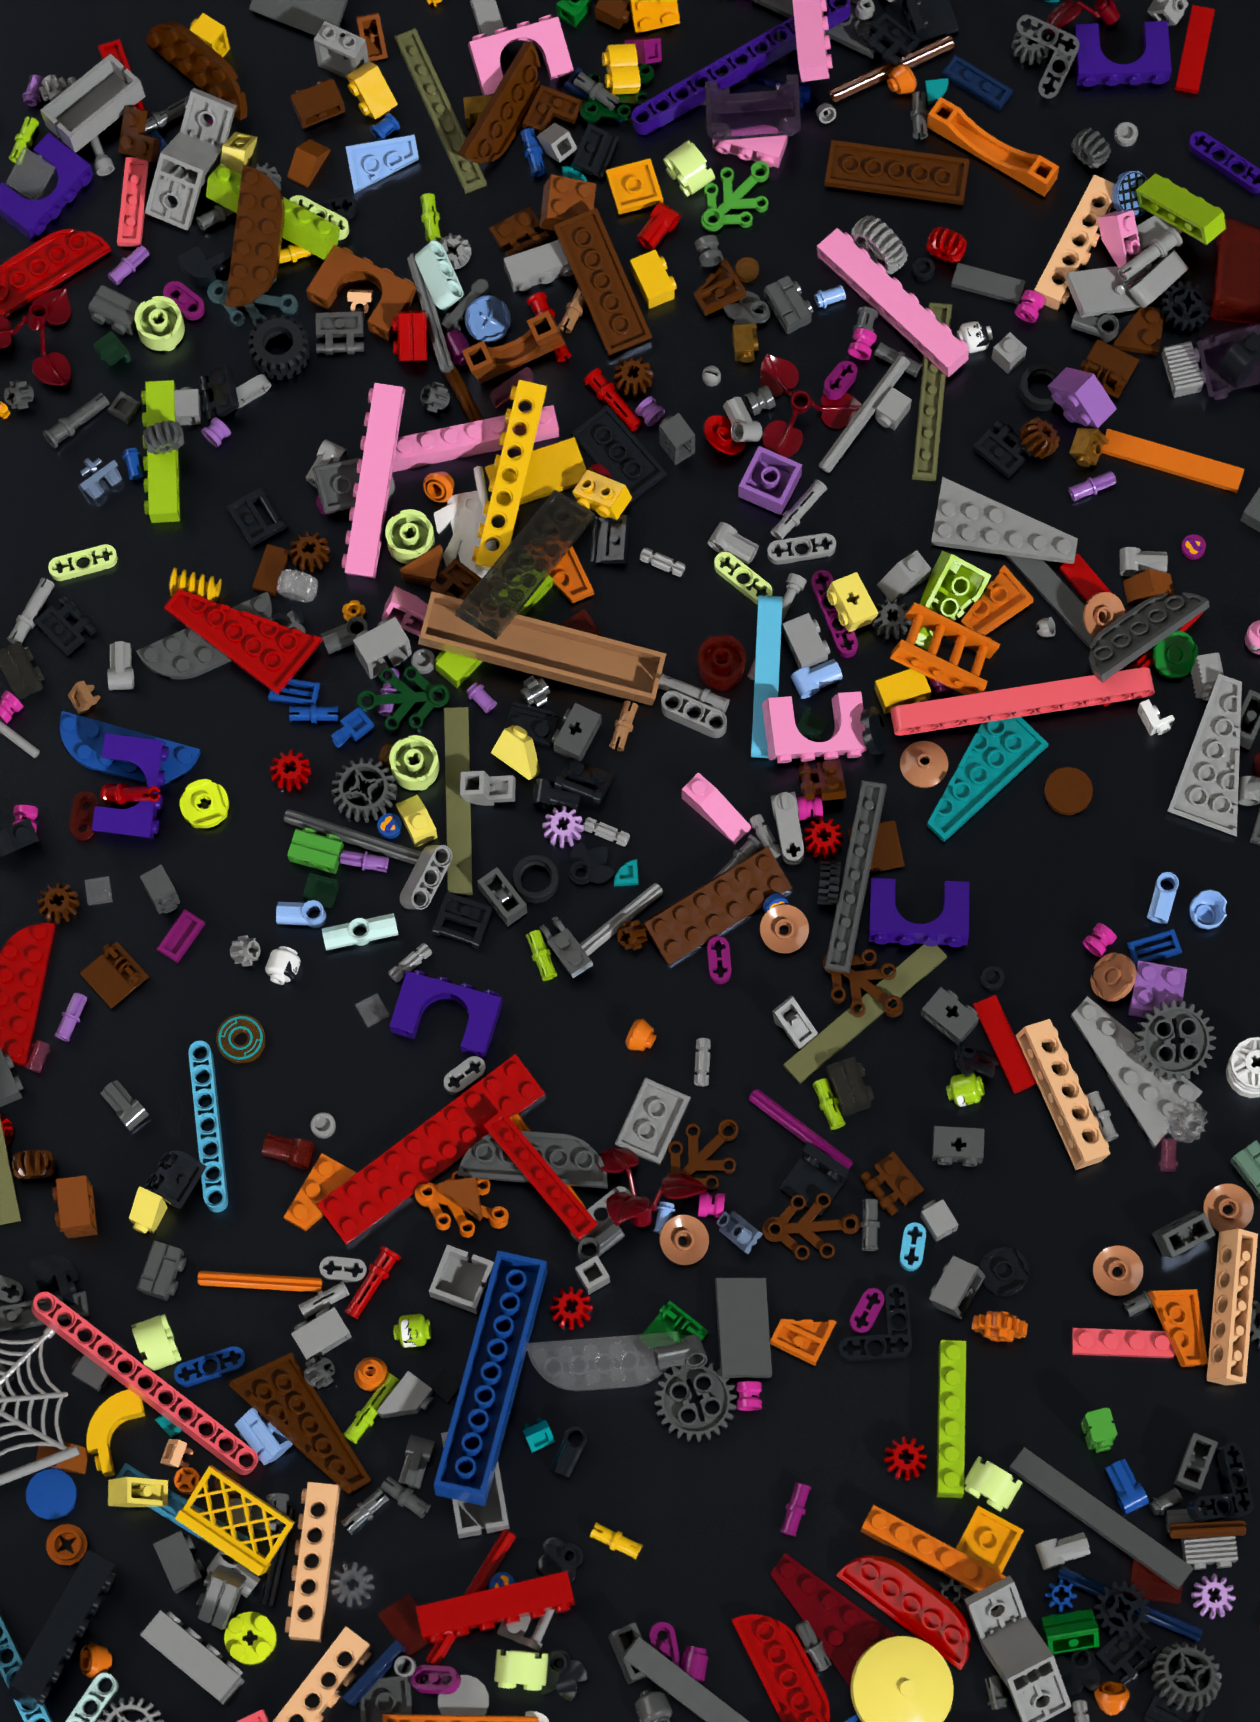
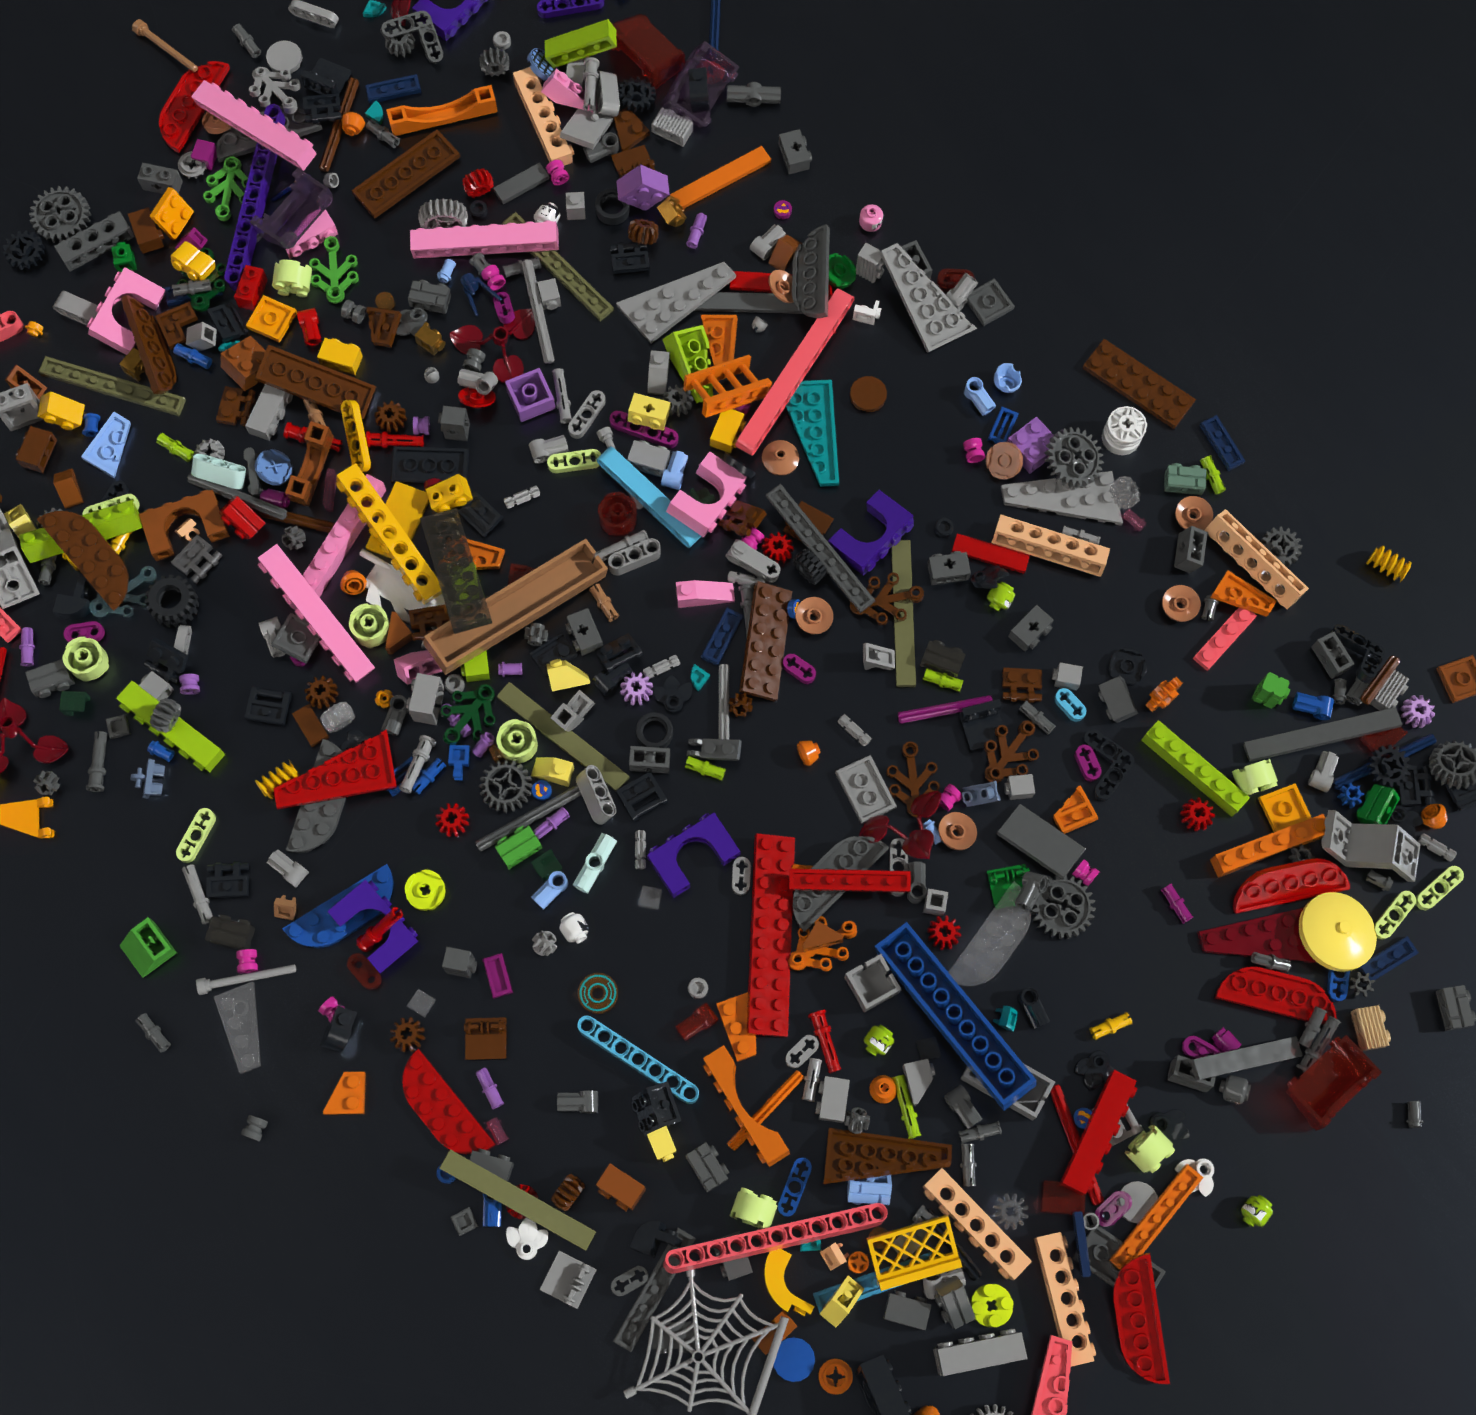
camera: 55 degrees left, 0 degrees up
none -> bright green plant [203,156,248,221]
none -> red brick [234,265,268,311]
none -> yellow beam [341,400,371,472]
none -> light grey pin [399,735,436,793]
none -> dark blue plant [460,273,502,316]
none -> medium lavender pin [472,732,495,757]
none -> dark blue tile [701,607,744,666]
none -> orange arch [703,1045,790,1167]
none -> light grey brick [1004,774,1035,800]

